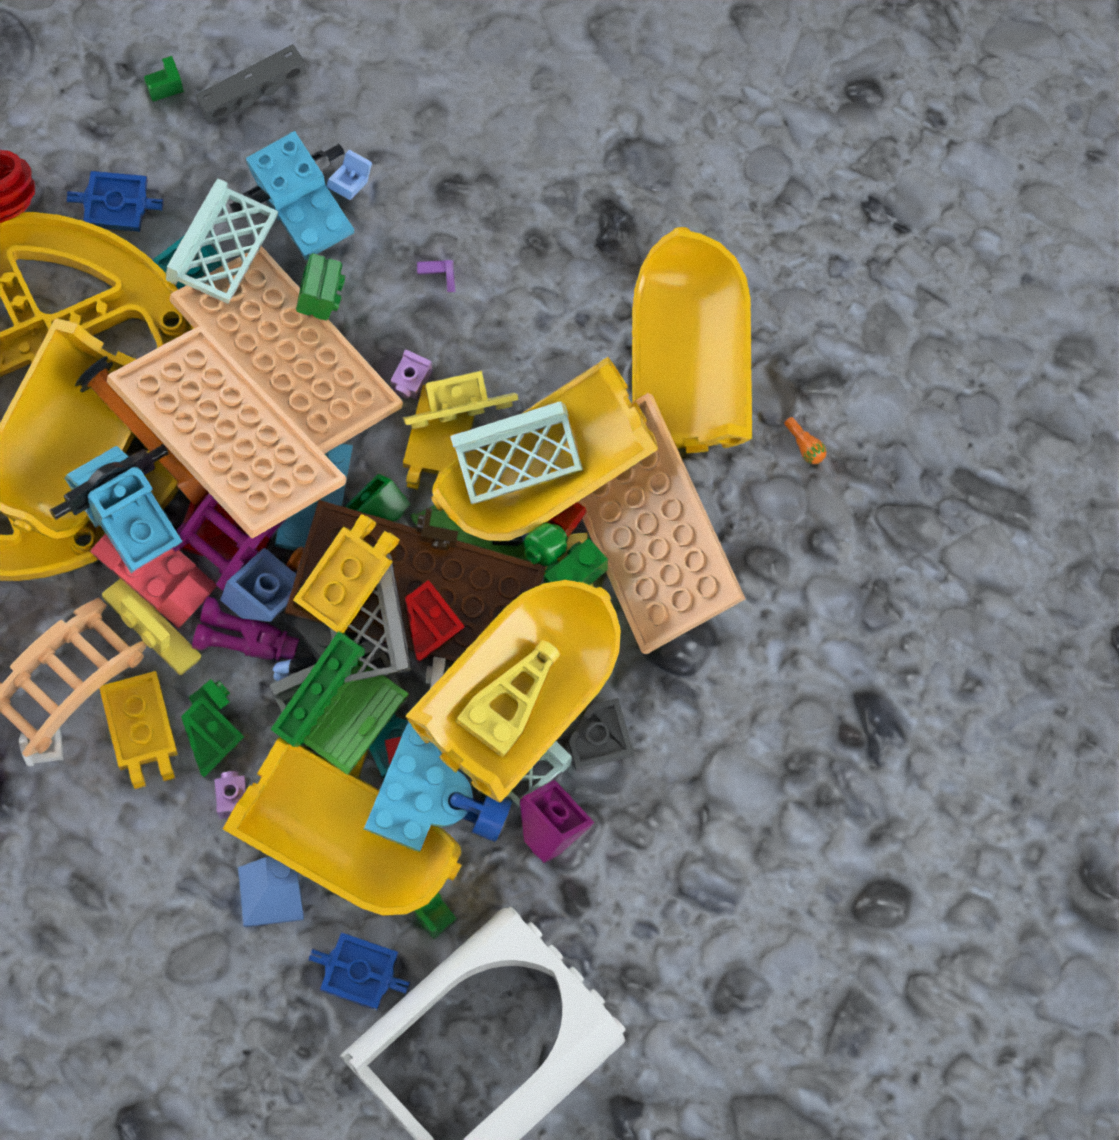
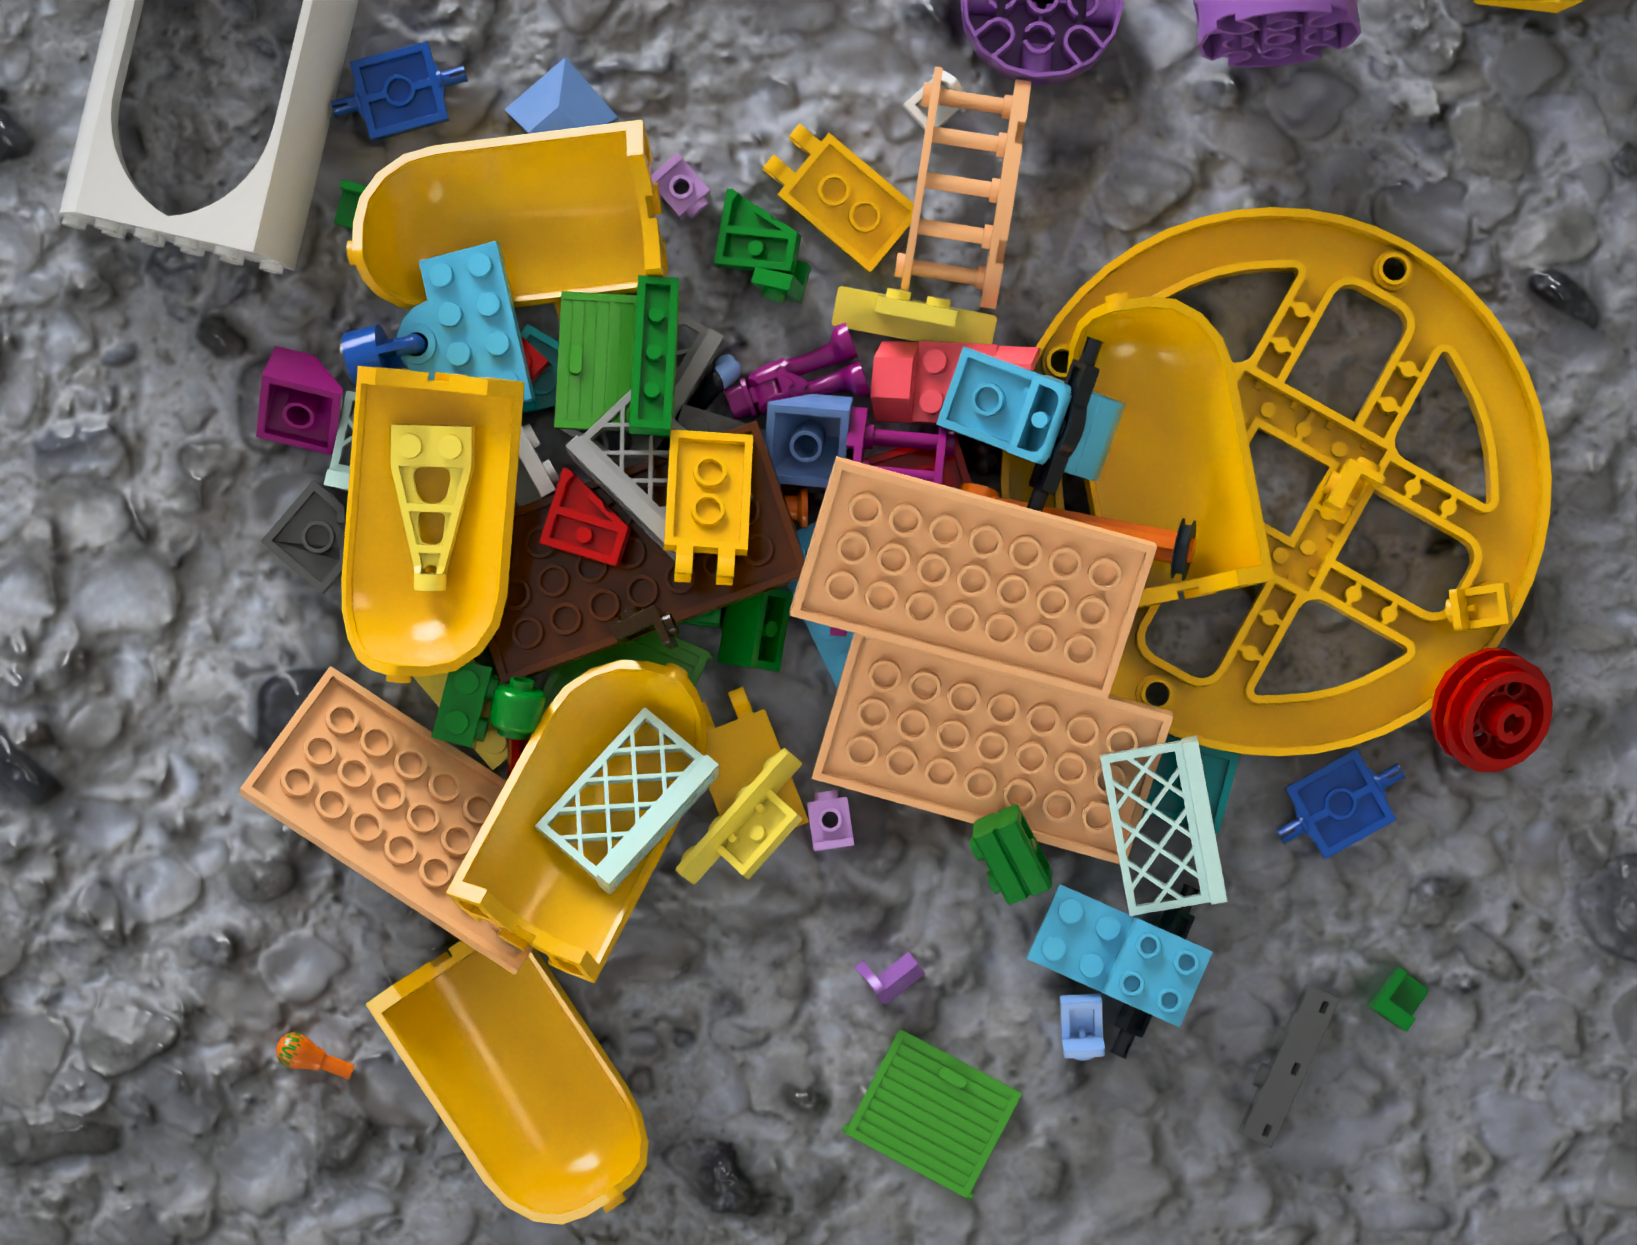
camera: 145 degrees right, 15 degrees up
none -> bright green piece [841,1028,1022,1200]

